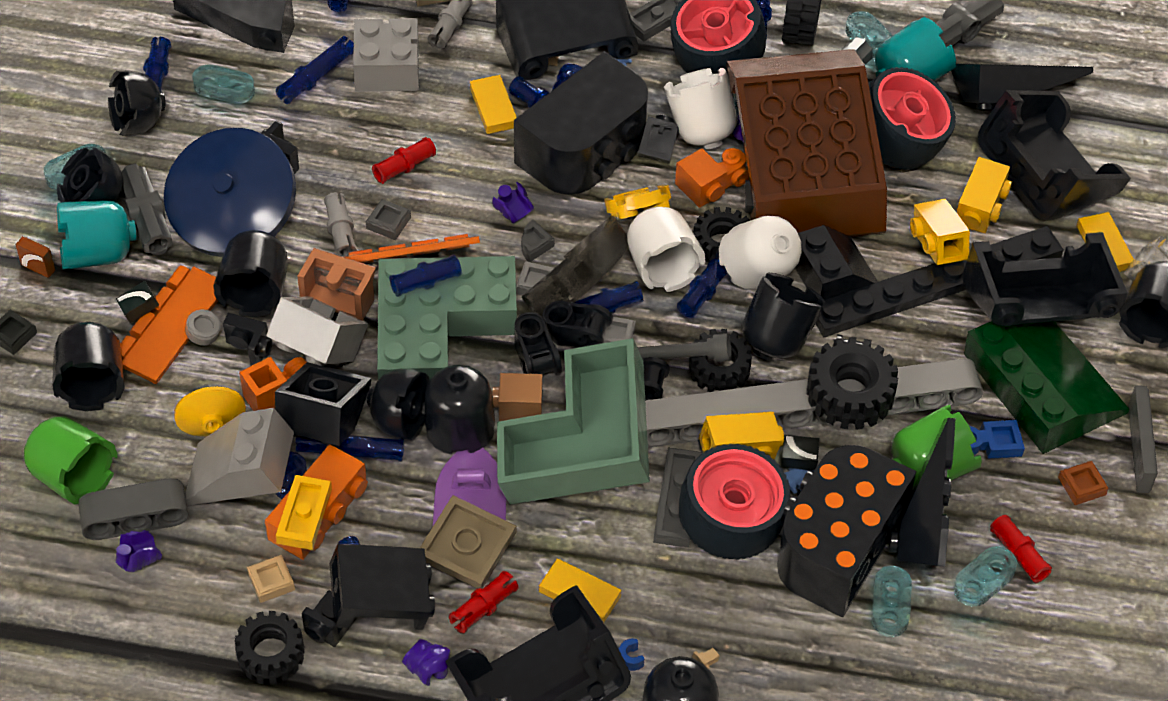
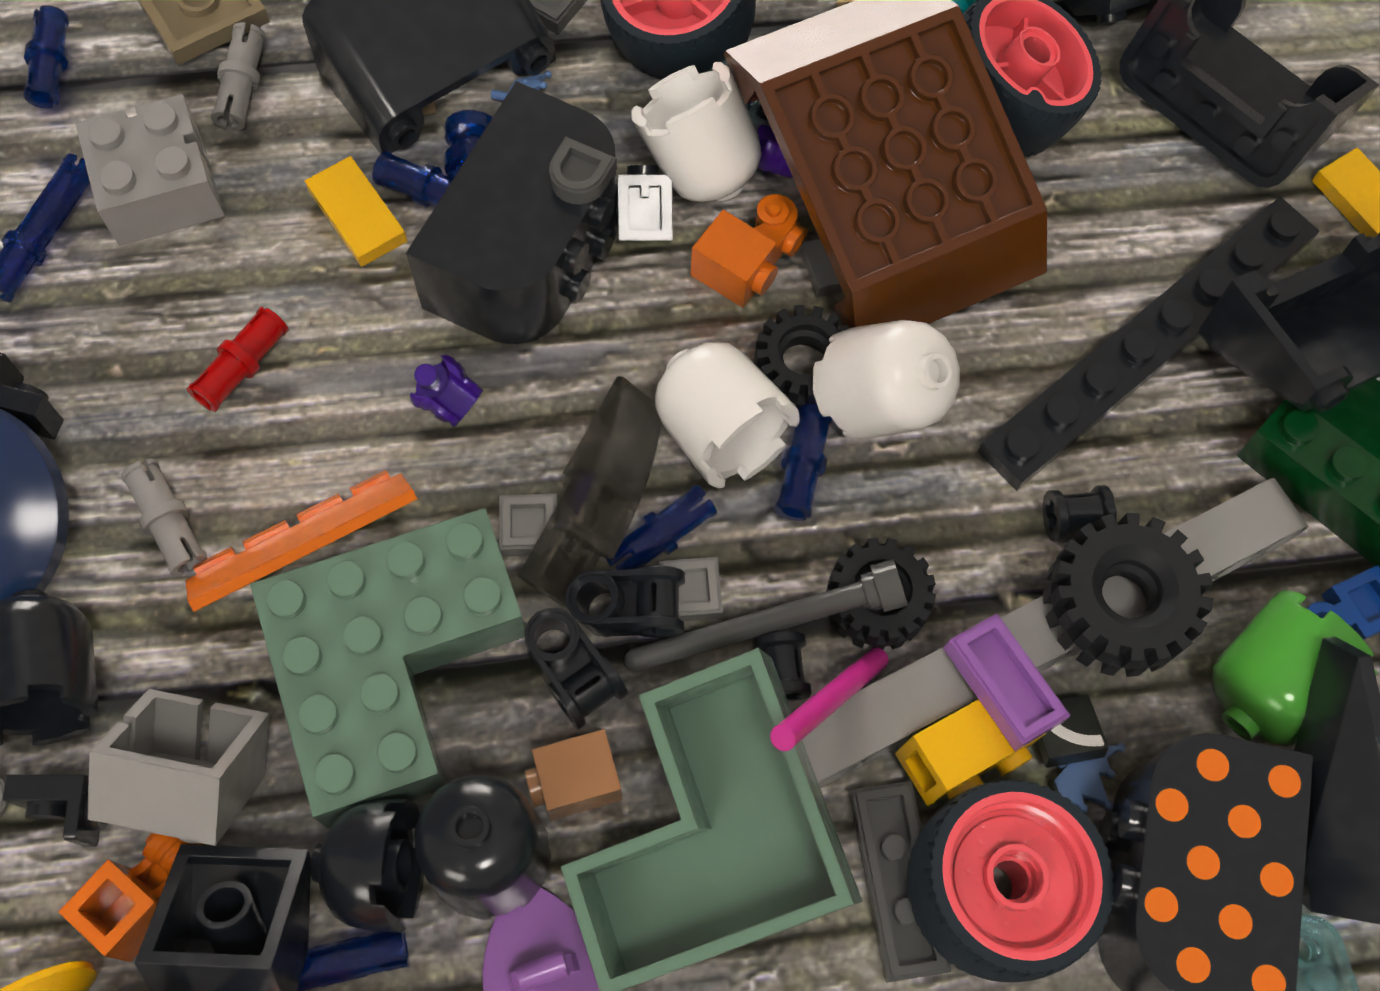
camera: 20 degrees left, 15 degrees up
nougat window [297,248,376,321] -> none
dark grey tile [366,199,411,240] -> none
clear blue pin [389,254,462,297] -> none
dark grey tile [521,220,555,262] -> none
yellow plate [604,185,671,219] -> none
black cylinder [742,272,825,360] -> none
black slope [795,225,878,300] -> none
yellow brick [910,199,970,265] -> none
yellow brick [957,157,1012,234] -> none
none -> dark grey tile [549,136,617,204]
none -> dark pink bar [770,648,889,751]
none -> medium lavender tile [943,613,1070,752]

